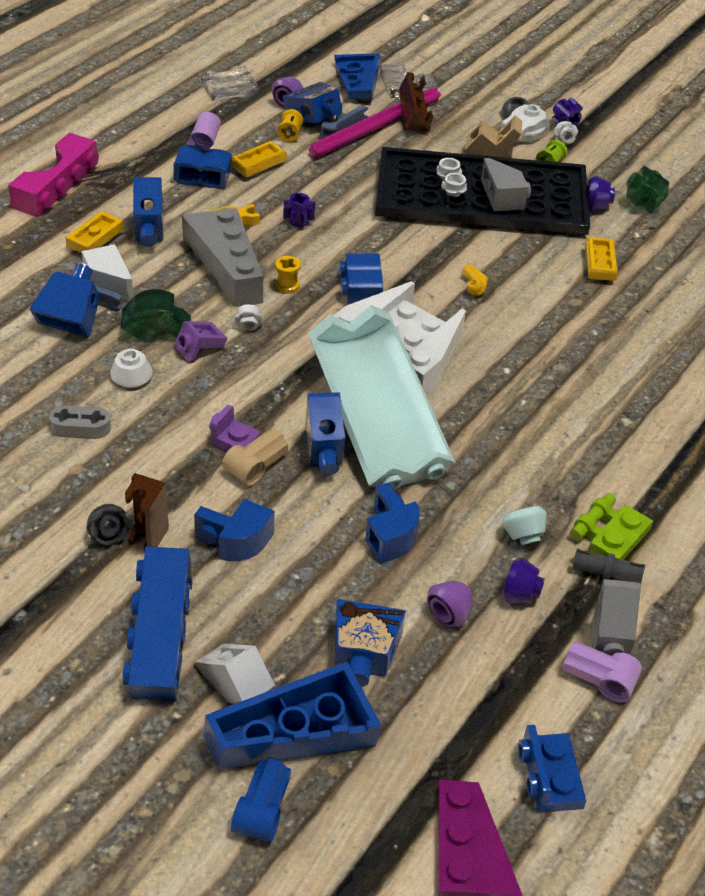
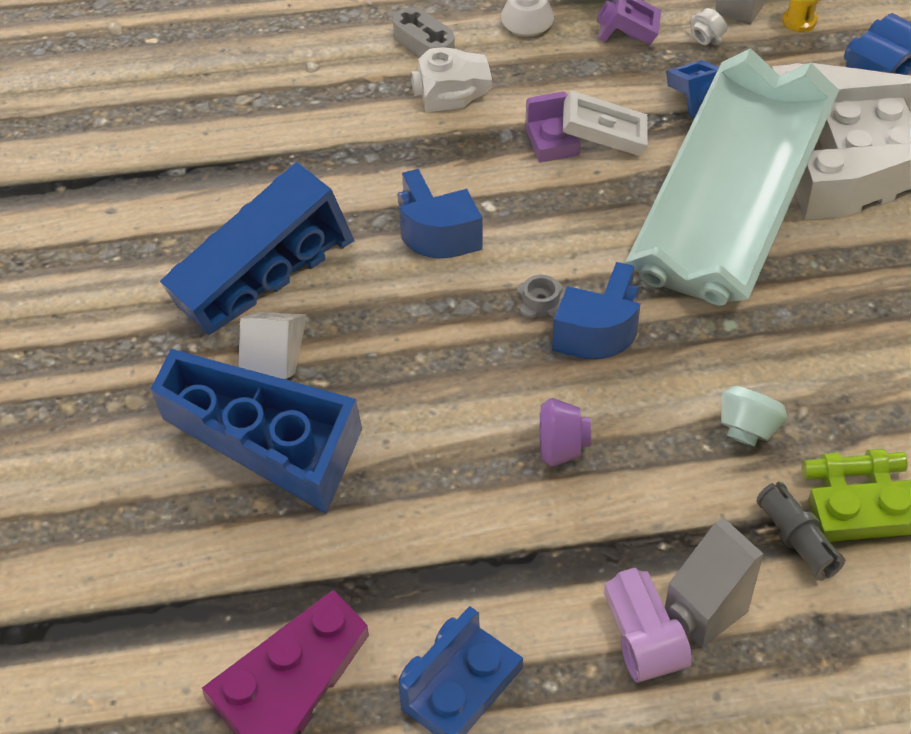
camera: 50 degrees right, 5 degrees up
dark grey plate [86,504,128,546] -> none
reddish brown hinge [125,473,169,553] -> none
tan piece [222,428,288,486] -> none
blue piece [231,758,291,843] -> none
blue torso [305,392,345,475] -> none
torso [335,599,406,687] -> none
dark purple cone [503,557,545,604] -> none
none -> white hand [411,47,492,113]
none -> light grey plate [517,275,562,319]
none -> white plate [563,90,648,156]
none -> blue bracket [666,60,719,119]

